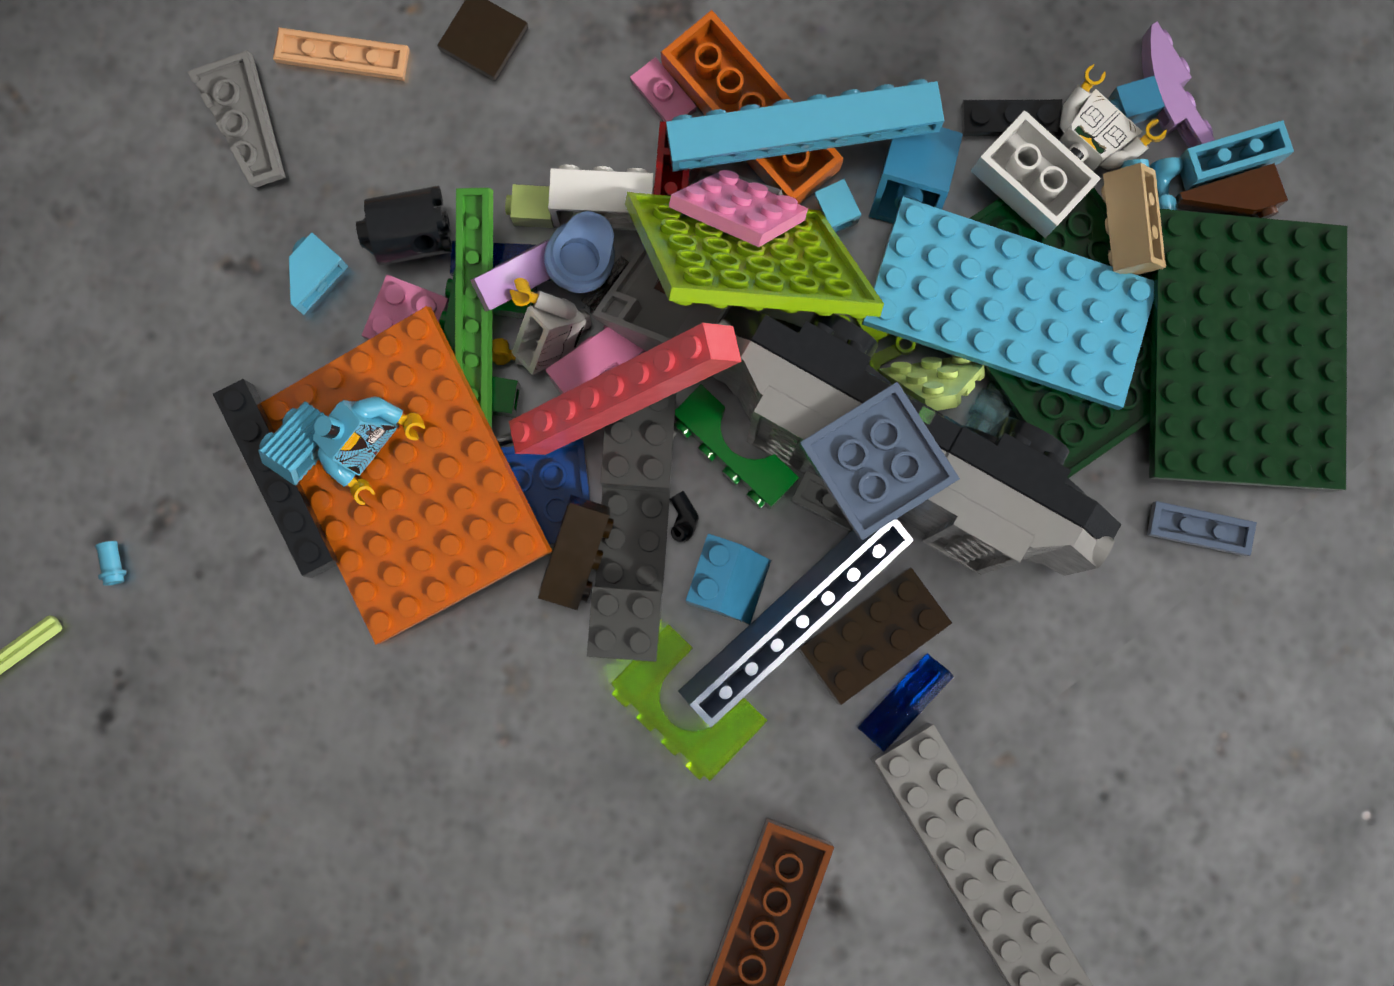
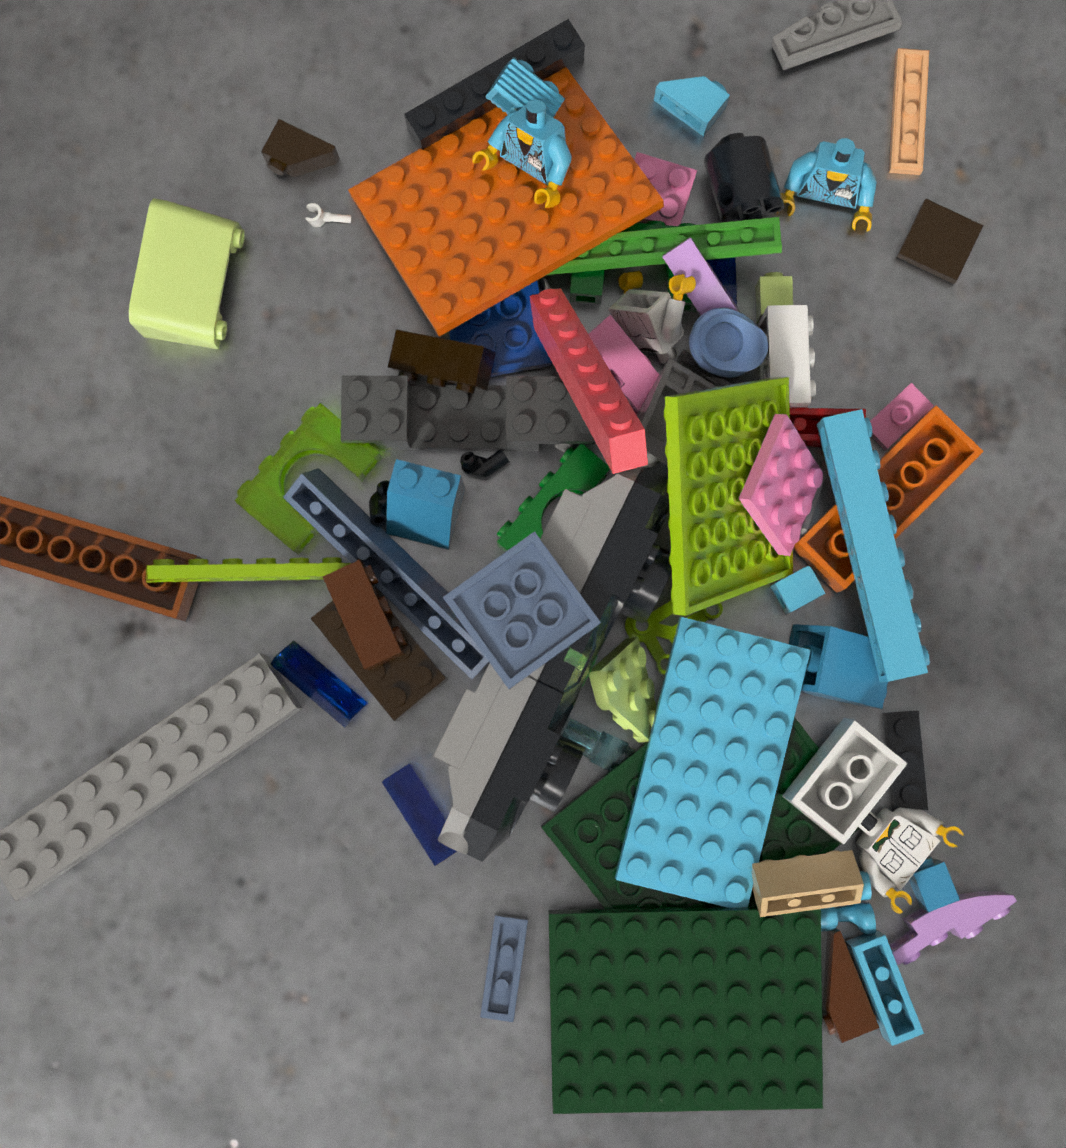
camera: 90 degrees right, 0 degrees up
none -> yellowish green windscreen [129,198,245,349]
none -> lime plate [146,557,351,583]
none -> dark brown slope [261,119,340,177]
none -> white hand [305,203,352,227]
none -> reddish brown brick [323,560,407,671]
none -> black arm [369,480,390,527]
none -> clear blue plate [381,763,457,866]
none -> medium azure torso [777,138,877,232]

